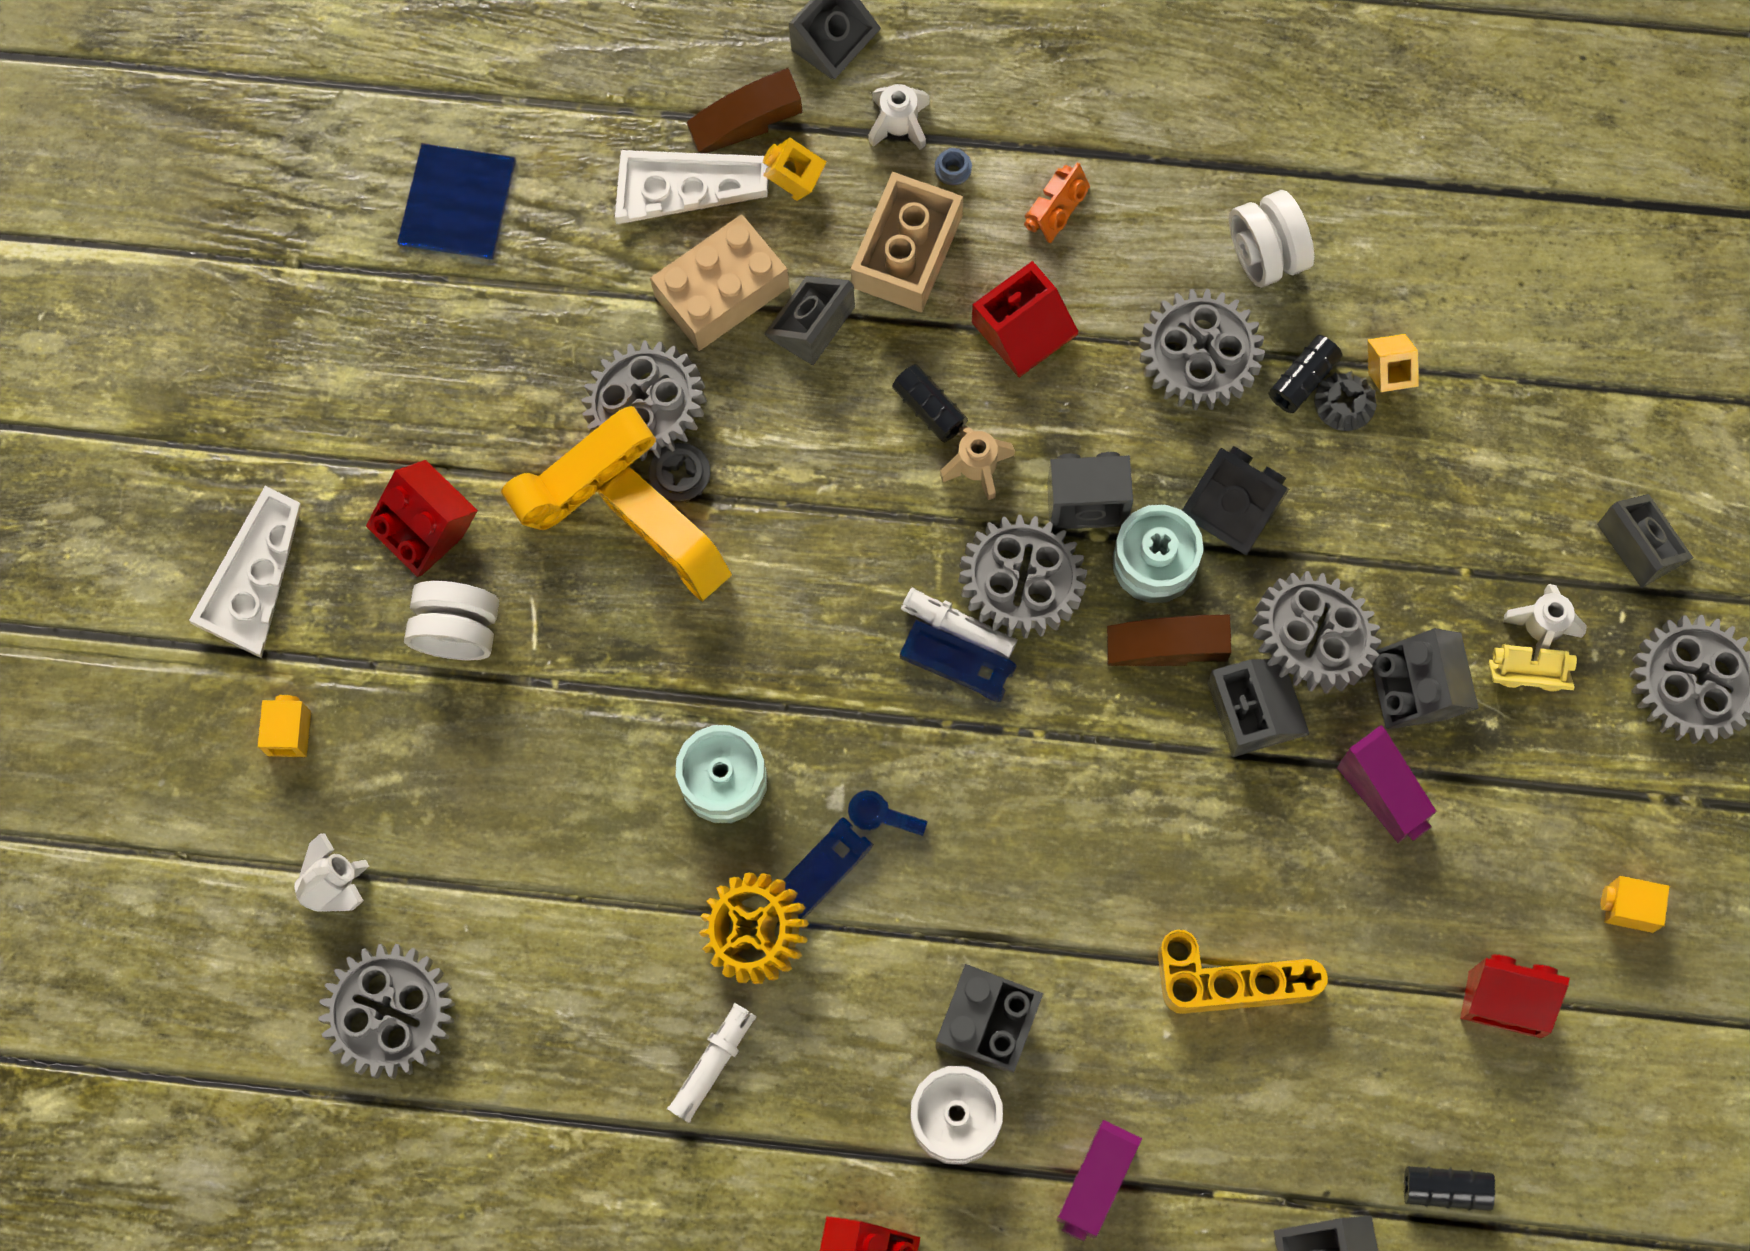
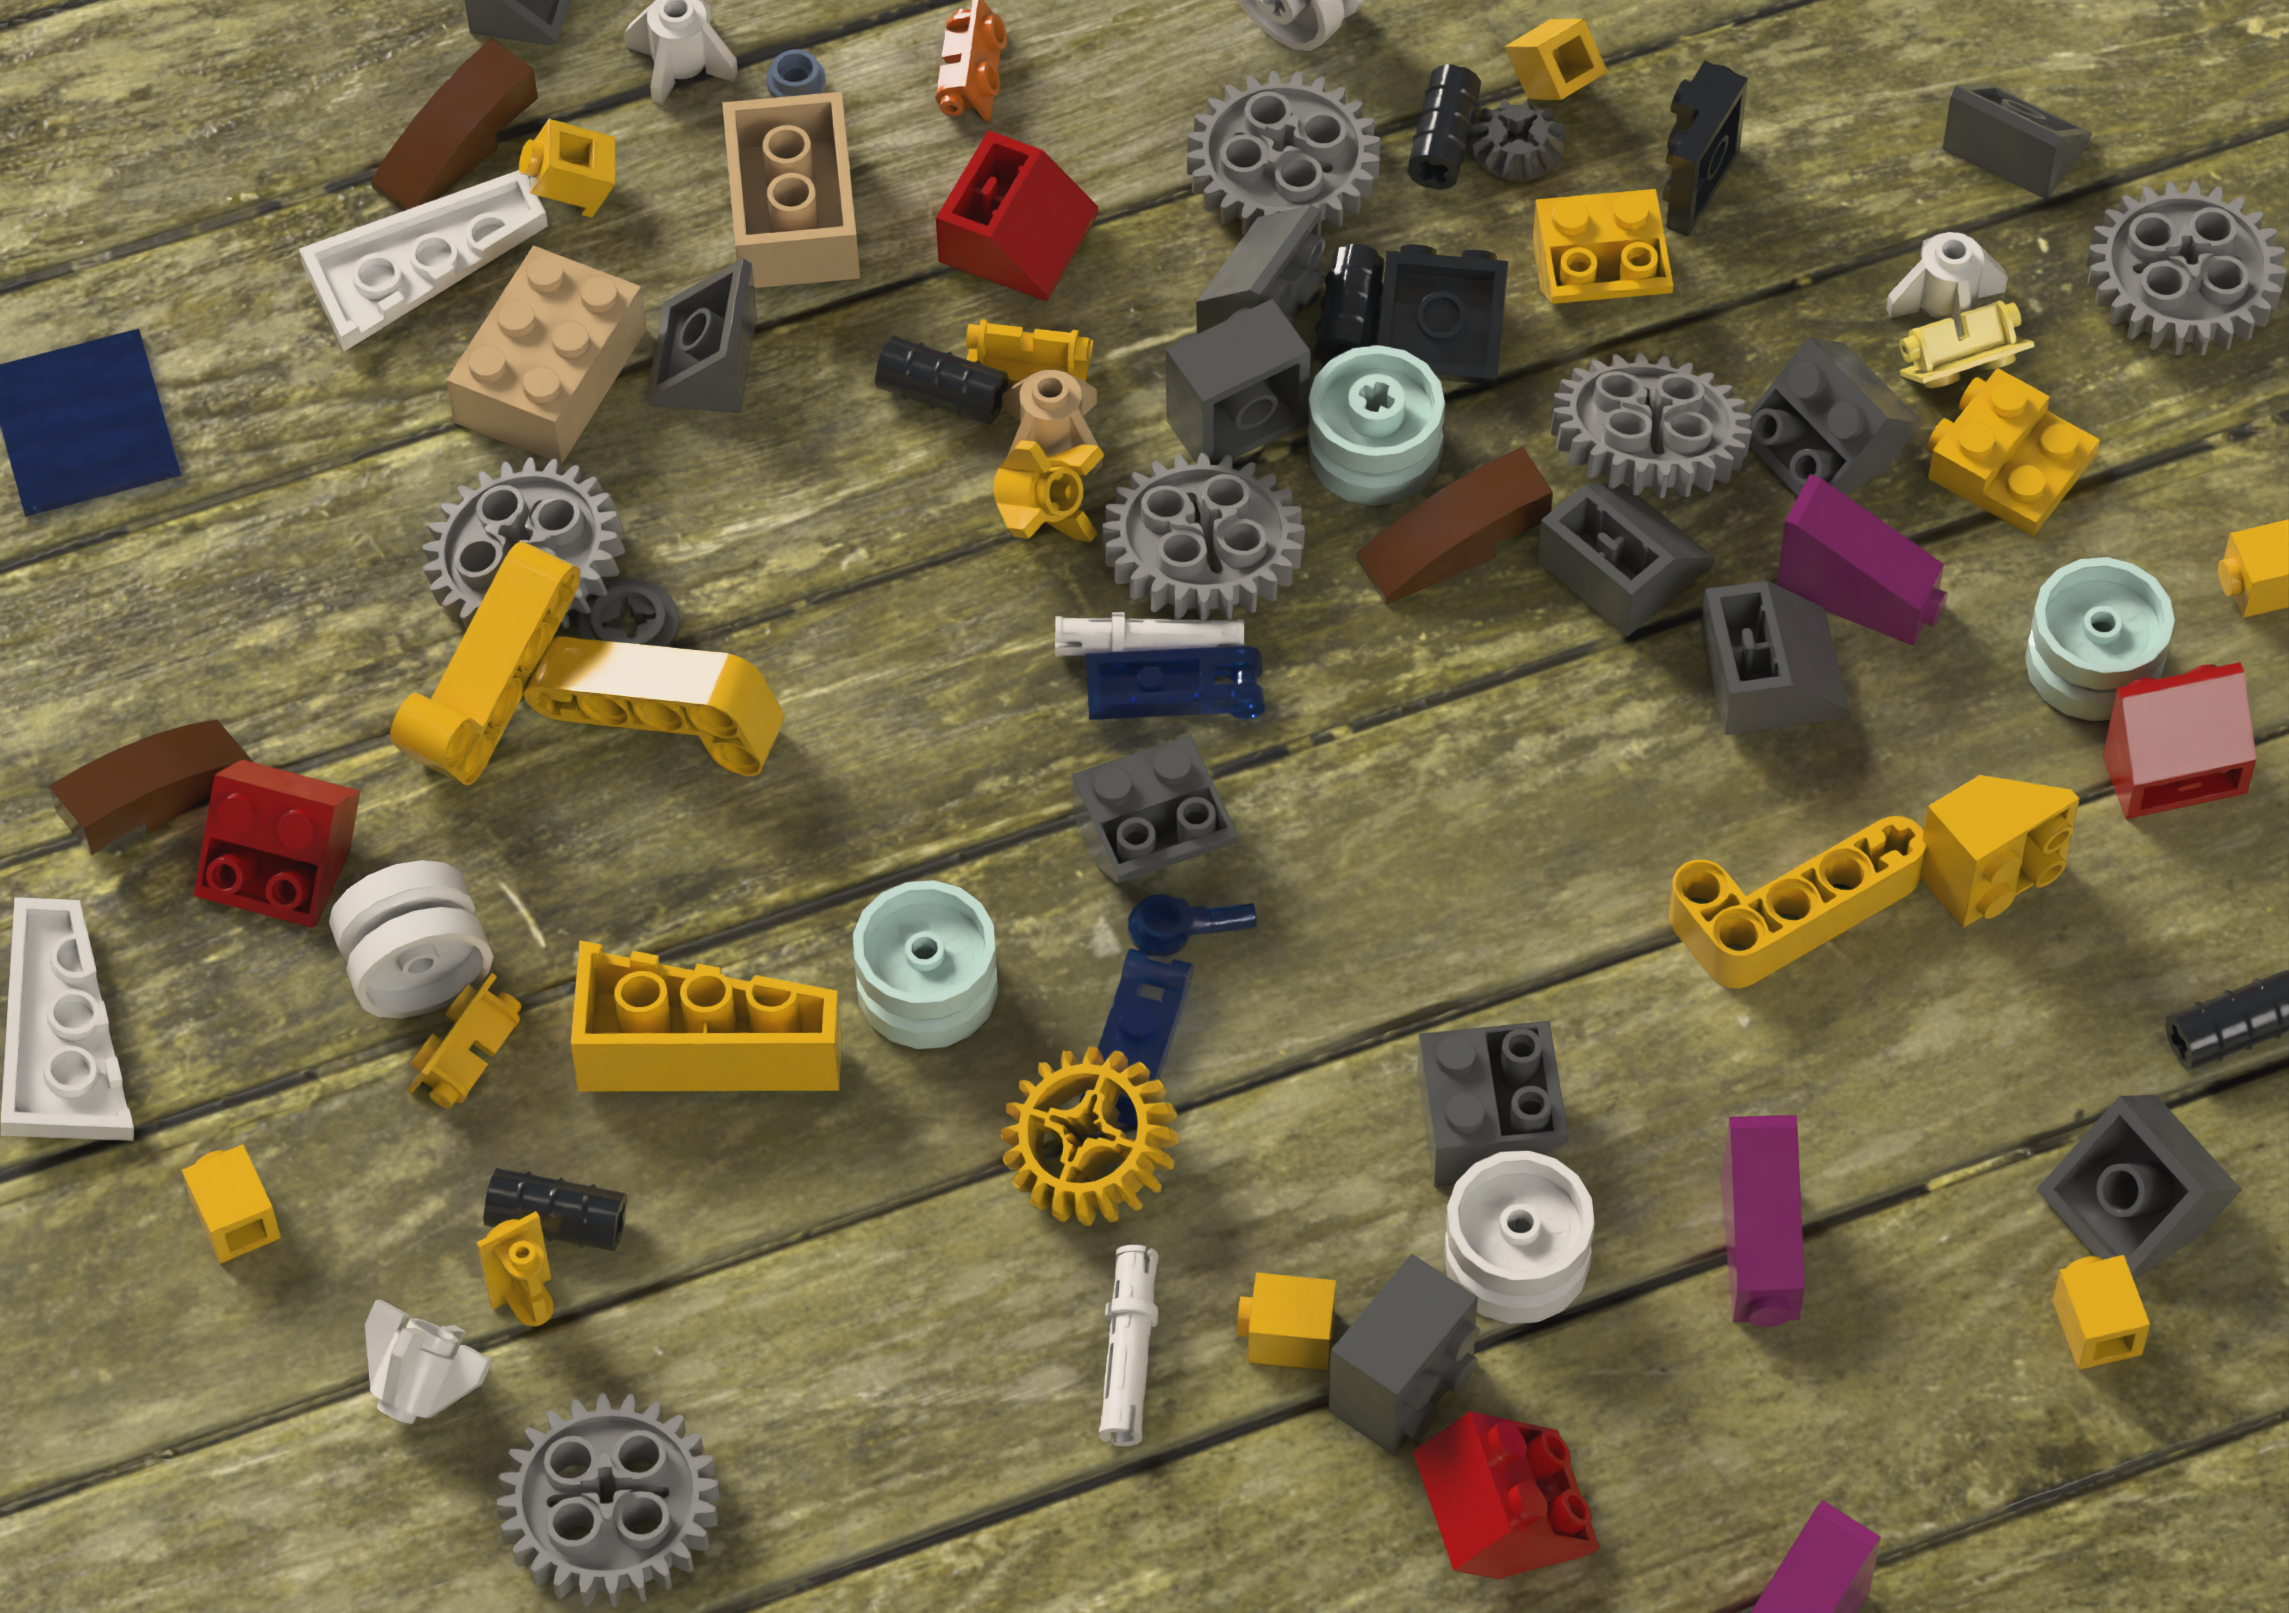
camera: 30 degrees left, 15 degrees down
none -> reddish brown slope [49,719,253,855]
none -> yellow hinge [406,973,522,1109]
none -> yellow hinge [476,1211,554,1327]
none -> black axle [483,1168,628,1251]
none -> yellow wedge [571,940,842,1092]
none -> yellow hinge [966,319,1094,384]
none -> yellow brick [993,440,1104,542]
none -> dark grey slope [1071,734,1238,883]
none -> dark grey slope [1196,205,1326,333]
none -> yellow brick [1237,1272,1336,1371]
none -> black axle [1314,244,1385,366]
none -> dark grey brick [1329,1254,1480,1455]
none -> yellow slope [1533,189,1674,304]
none -> black plate [1662,60,1748,237]
none -> dark grey slope [1700,581,1850,735]
none -> yellow slope [1920,775,2080,928]
none -> yellow plate [1927,368,2100,537]
none -> light aqua wheel [2025,557,2175,721]

